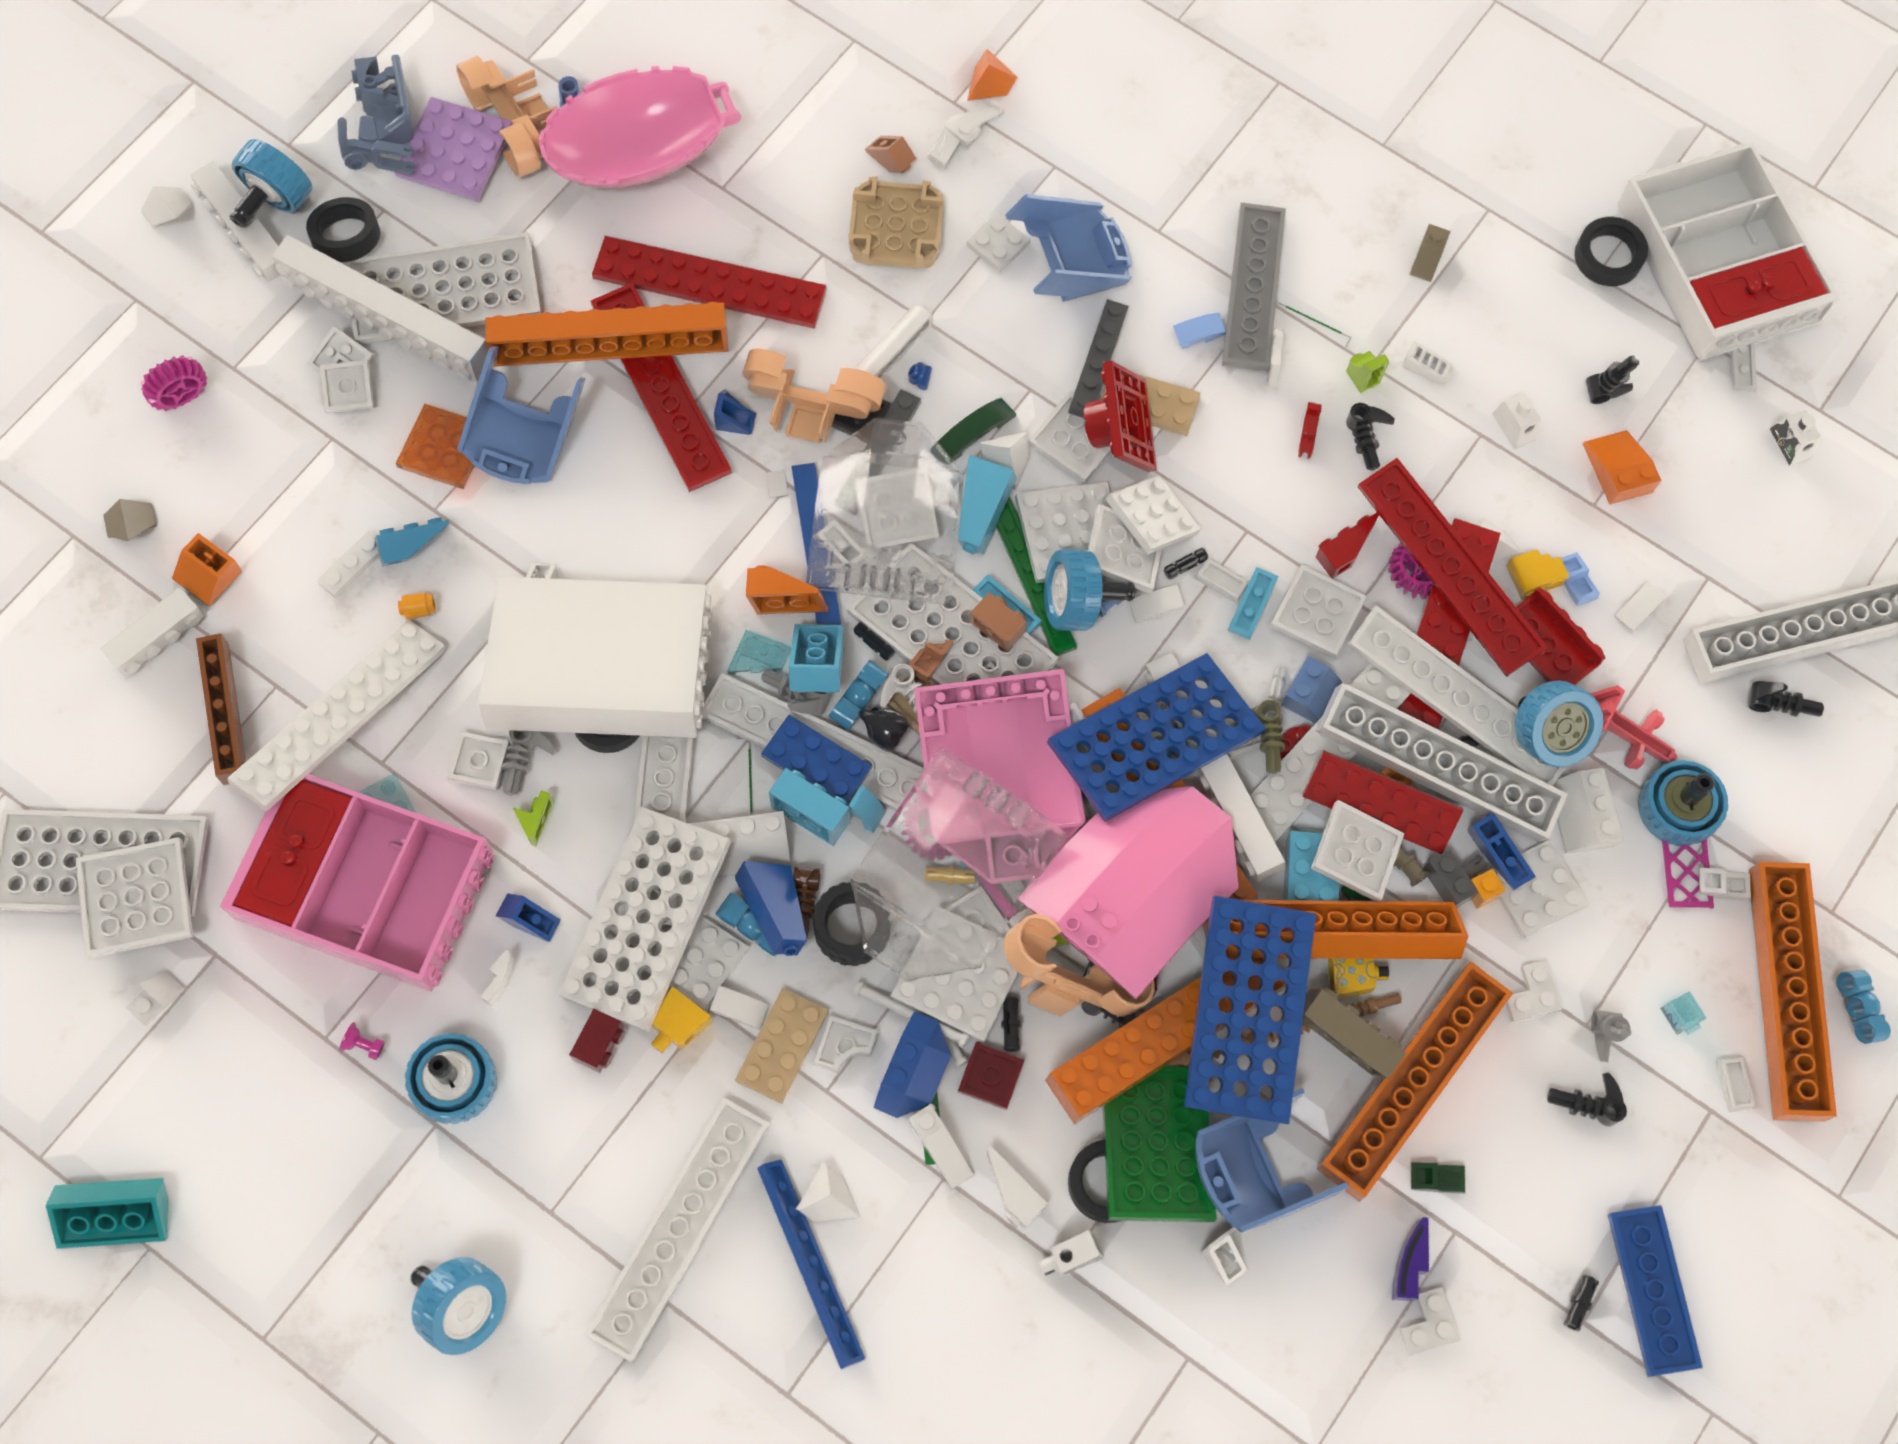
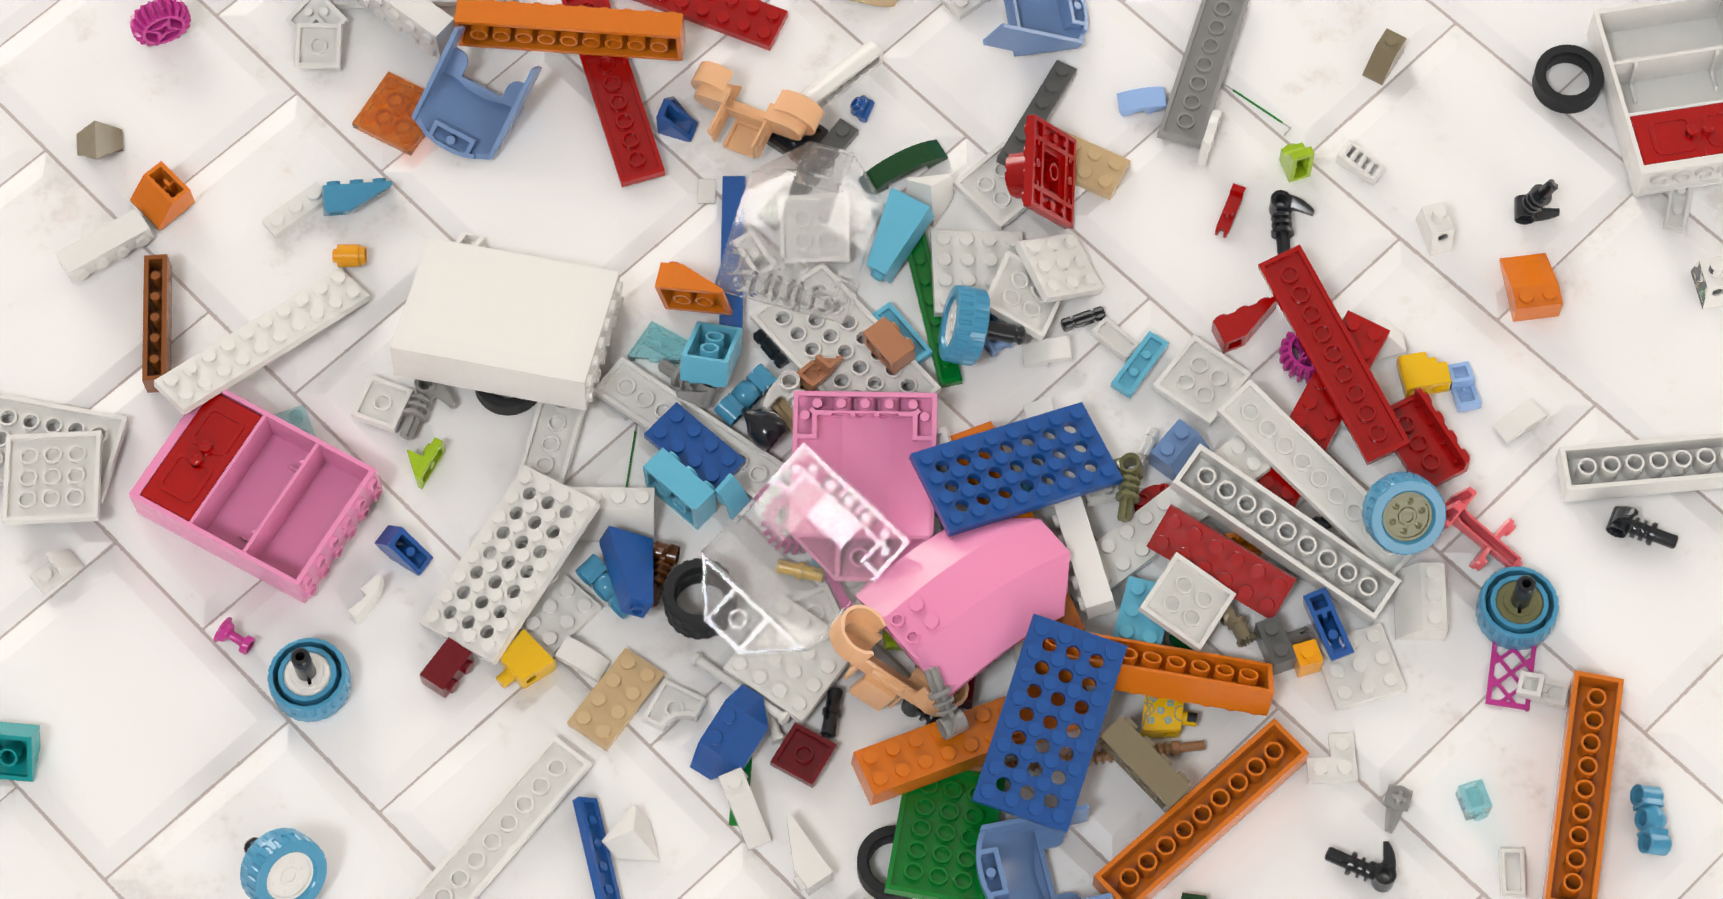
camera: 15 degrees right, 5 degrees down
none -> light grey piece [924,666,969,740]

